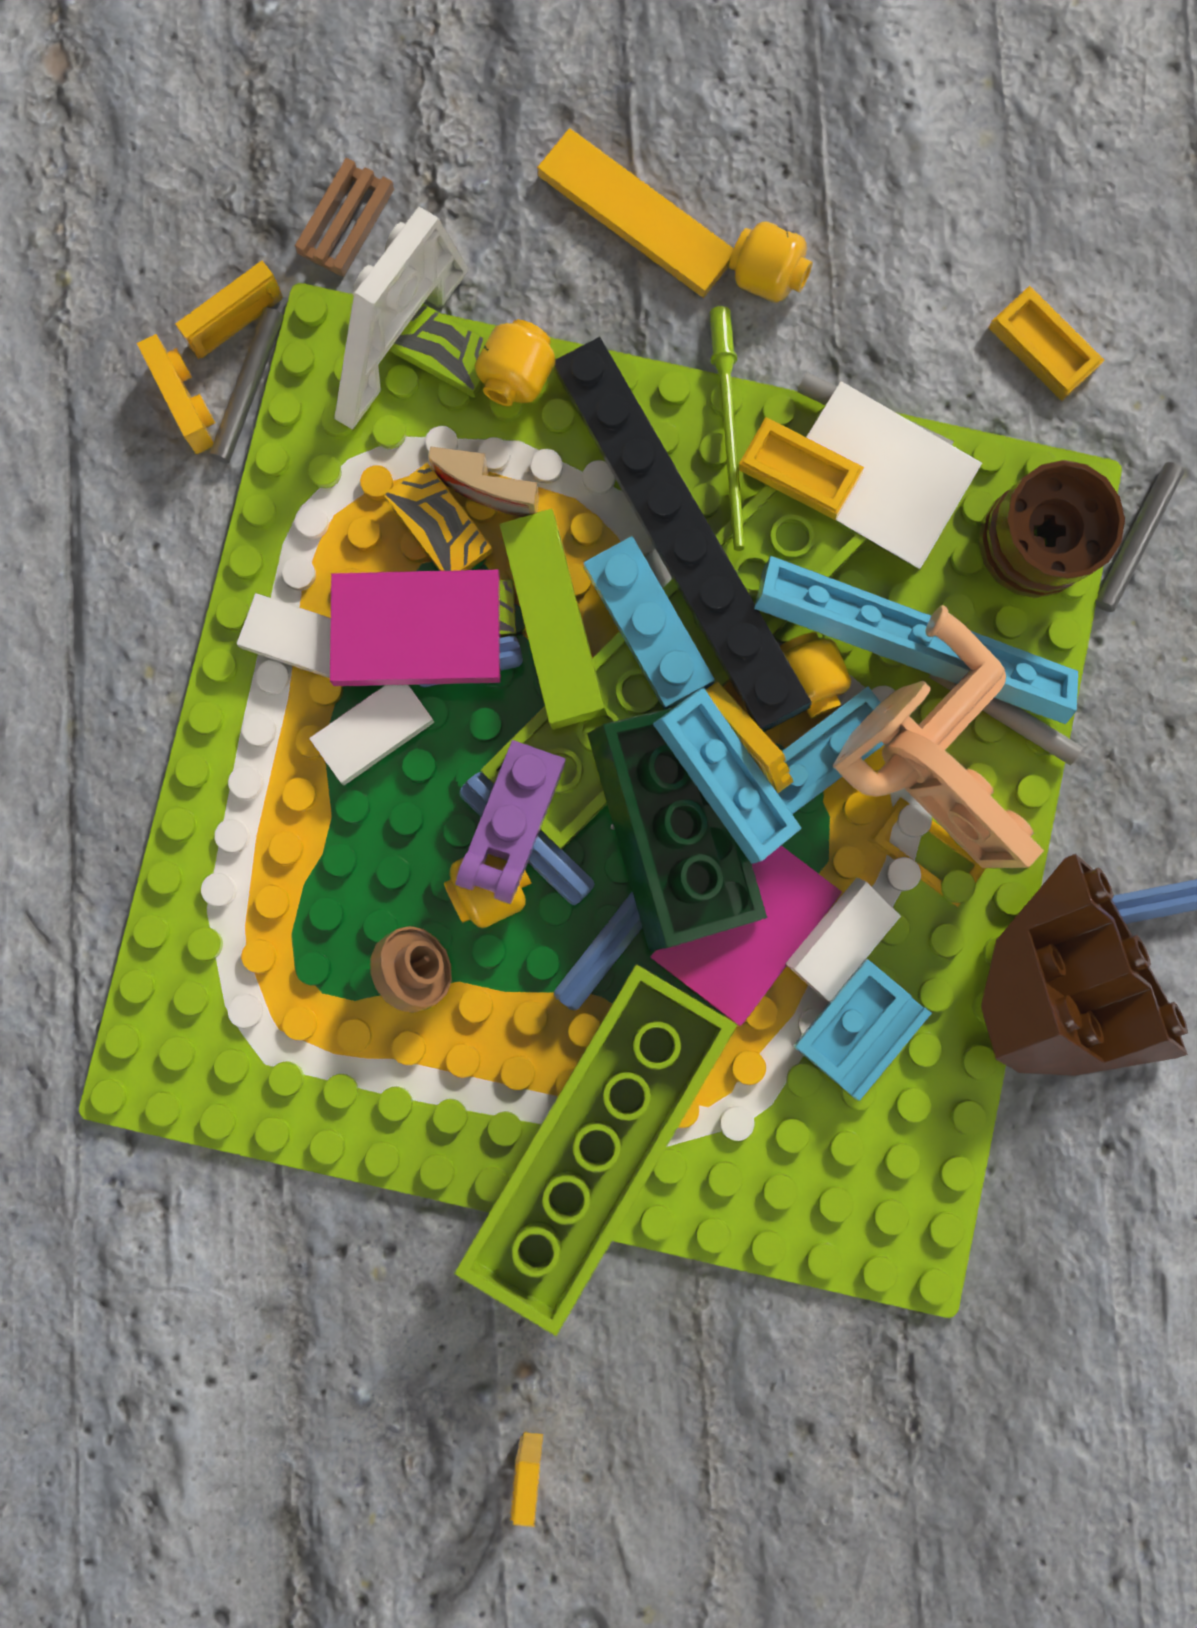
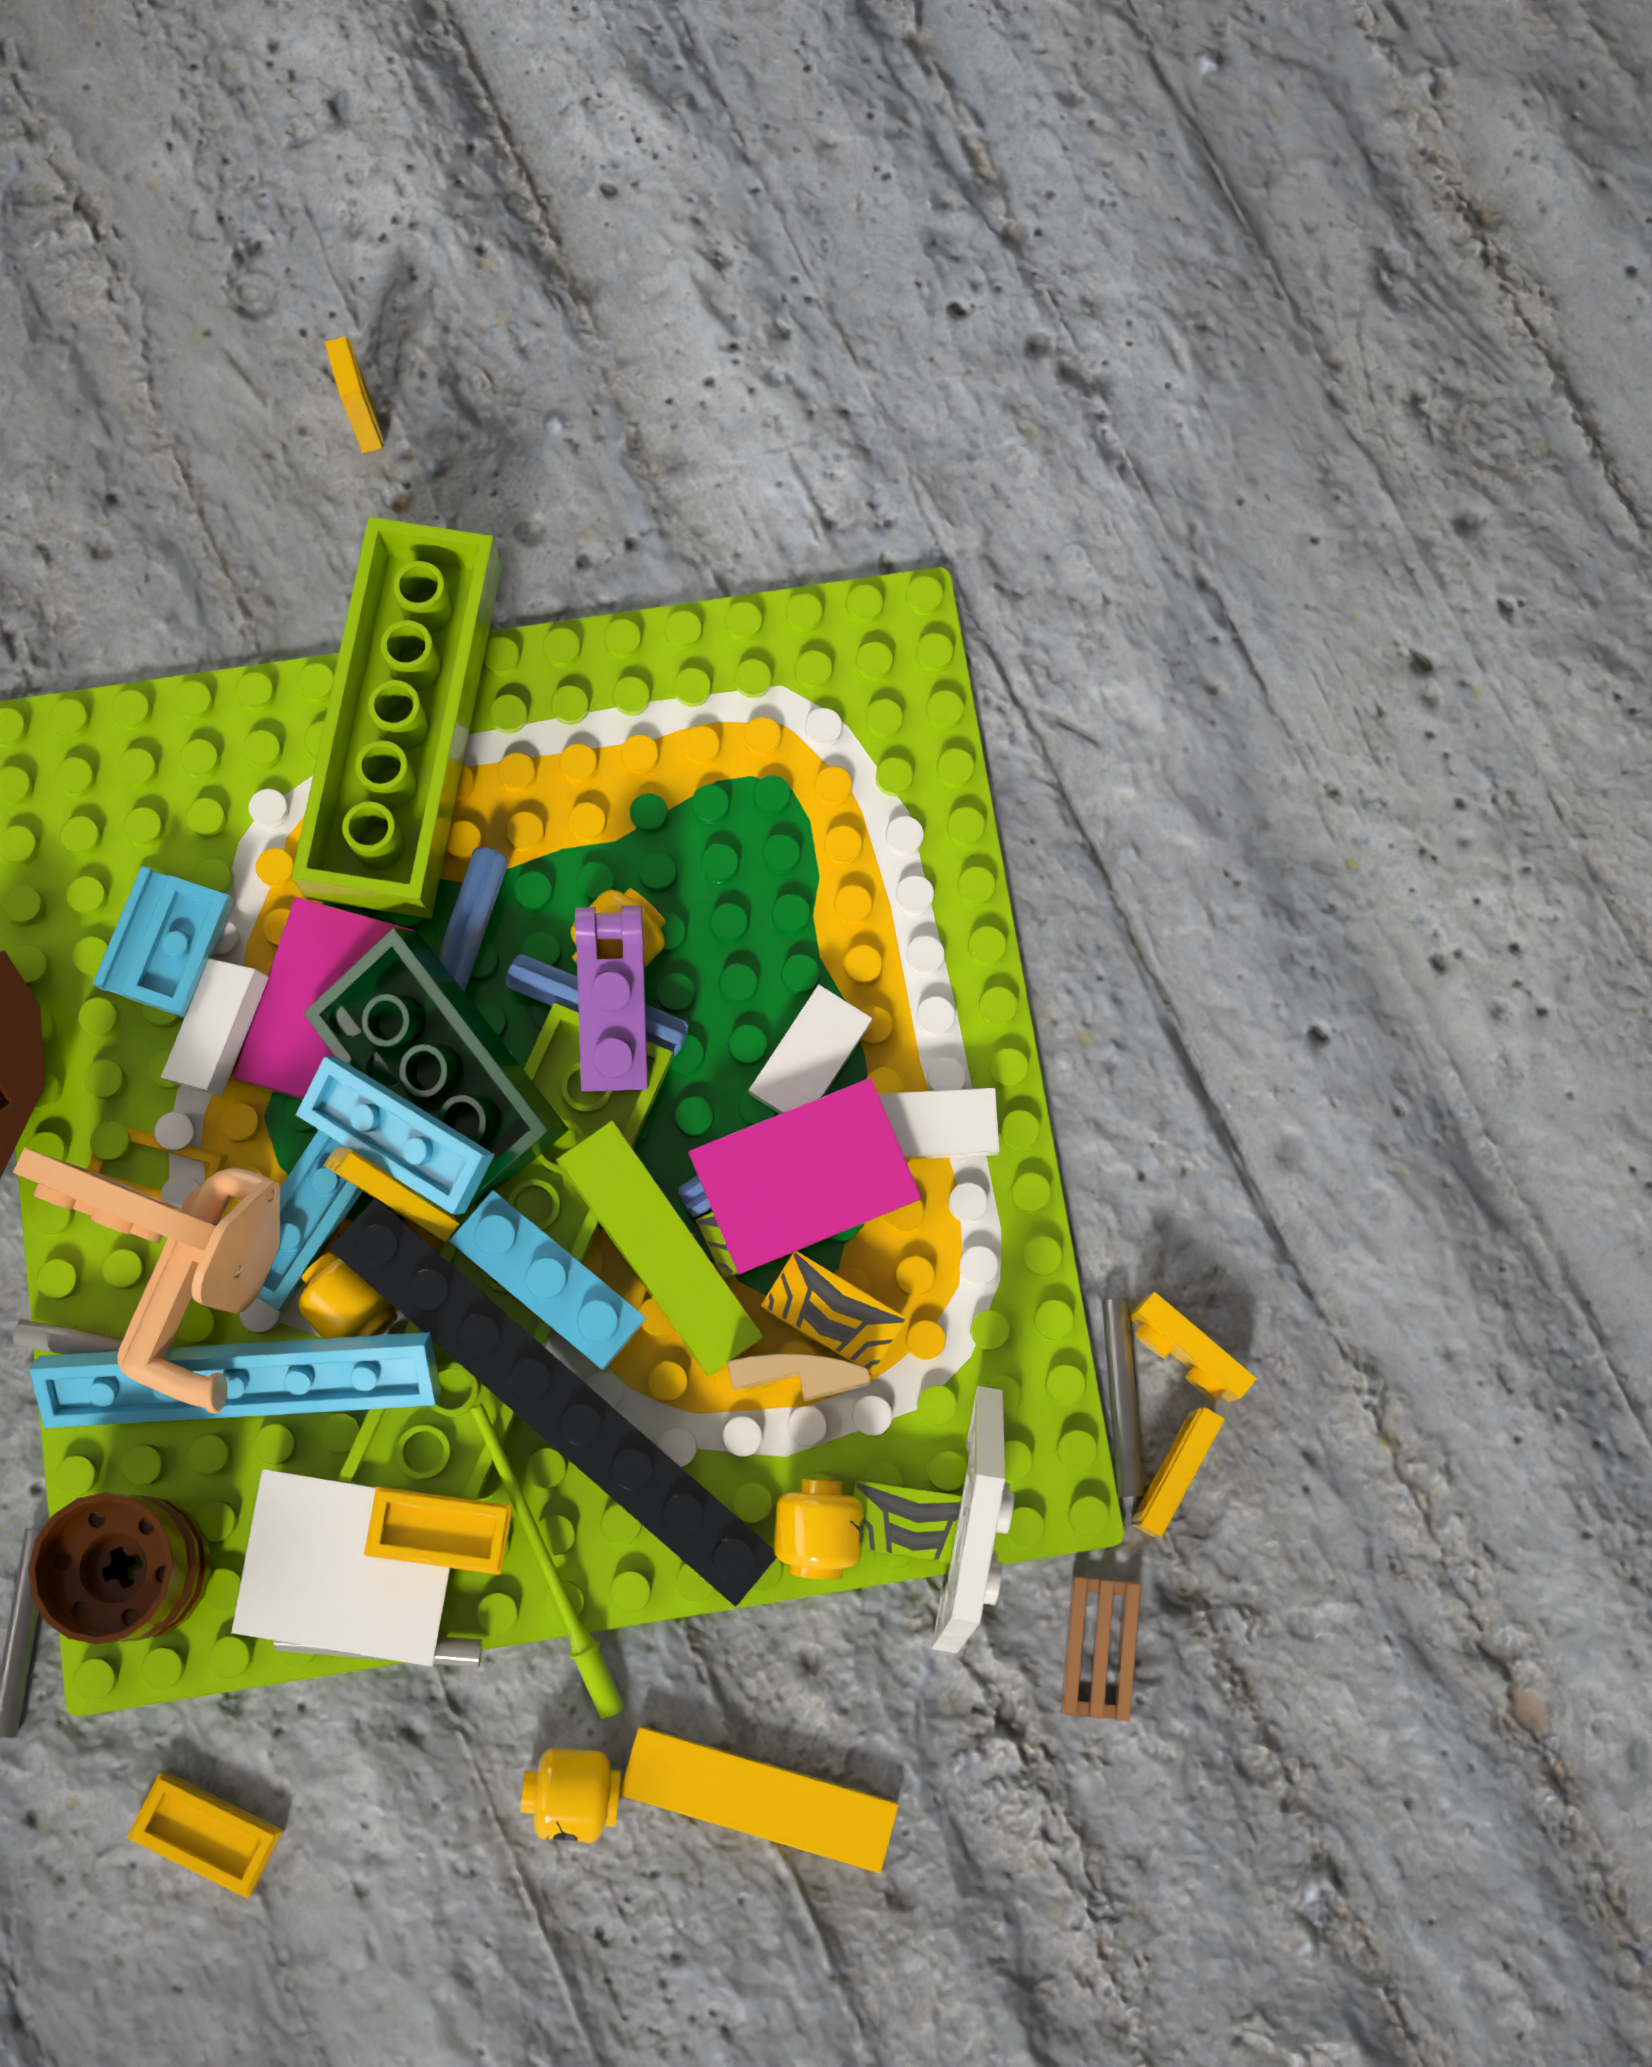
camera: 155 degrees right, 5 degrees down
medium nougat plate [371,926,452,1013] -> none

